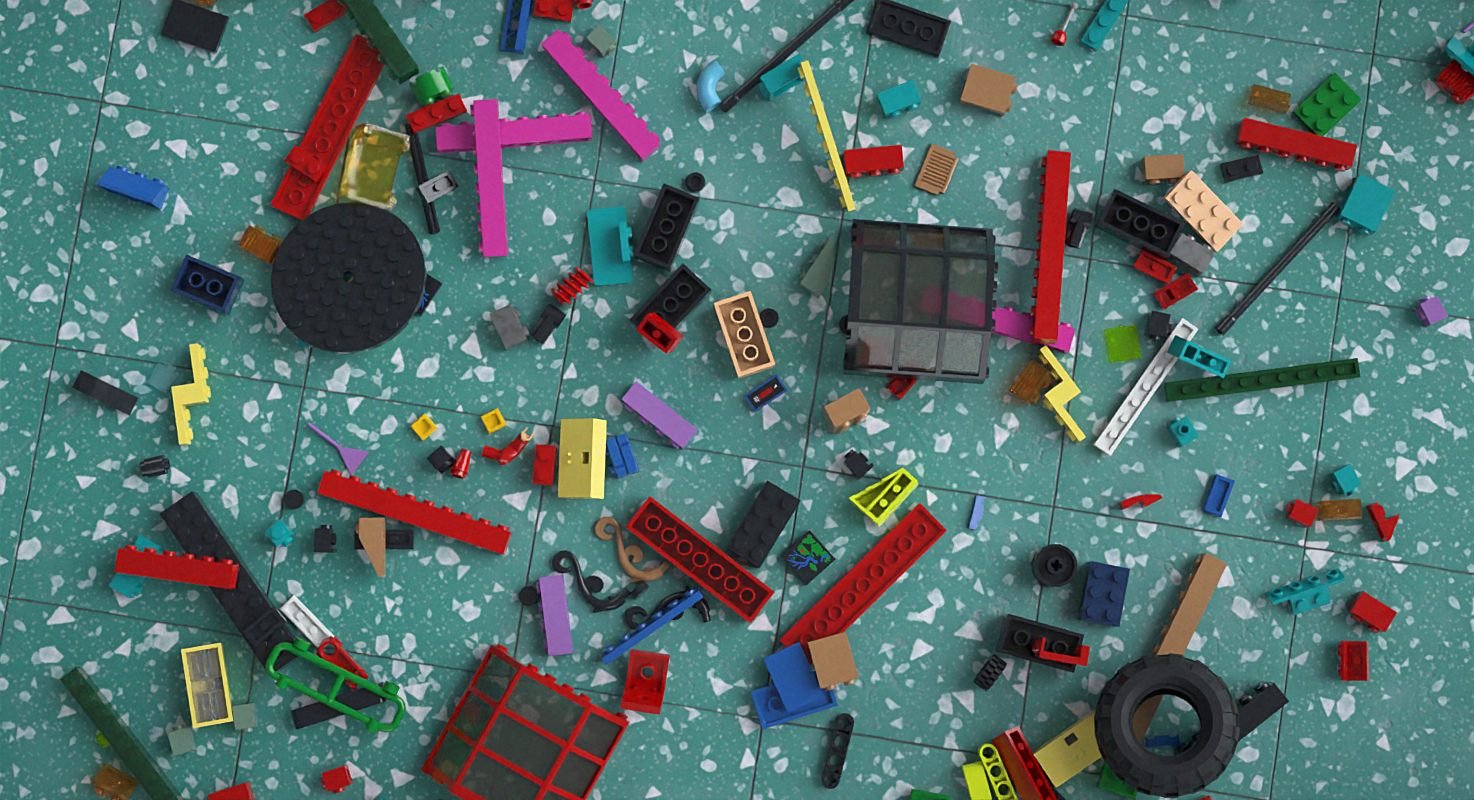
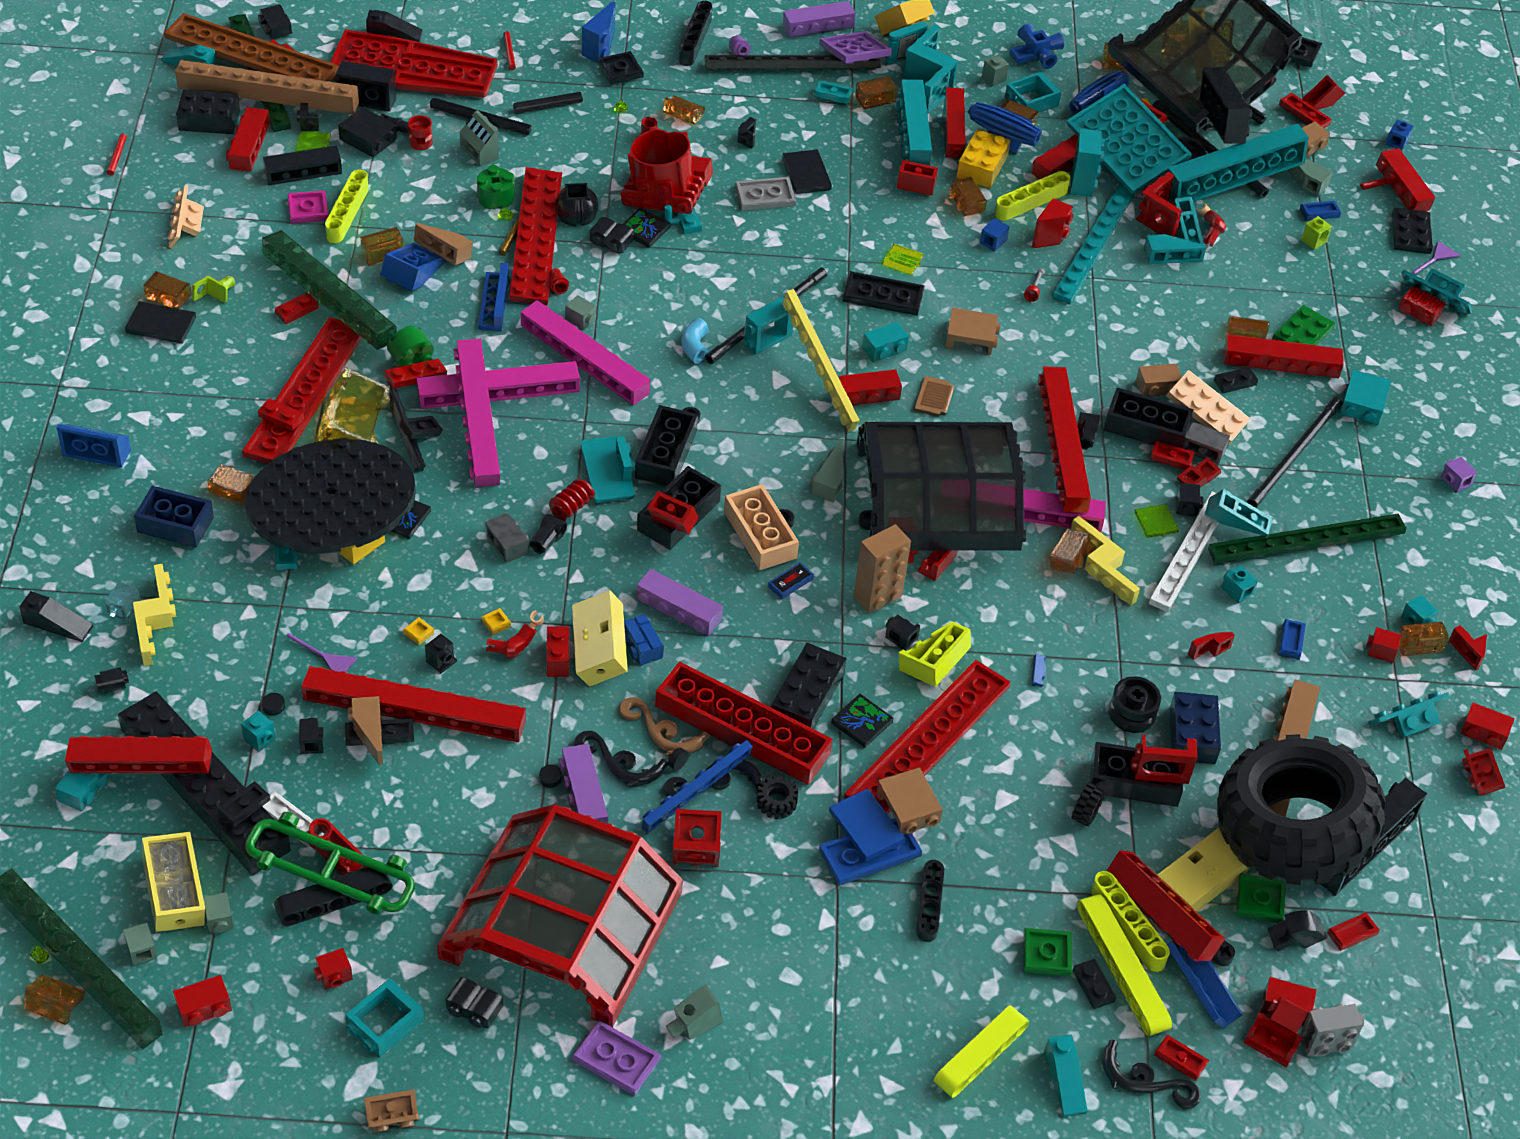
camera: 10 degrees left, 35 degrees down
red cone [450,449,472,479] -> none
none -> black tyre [757,775,798,819]

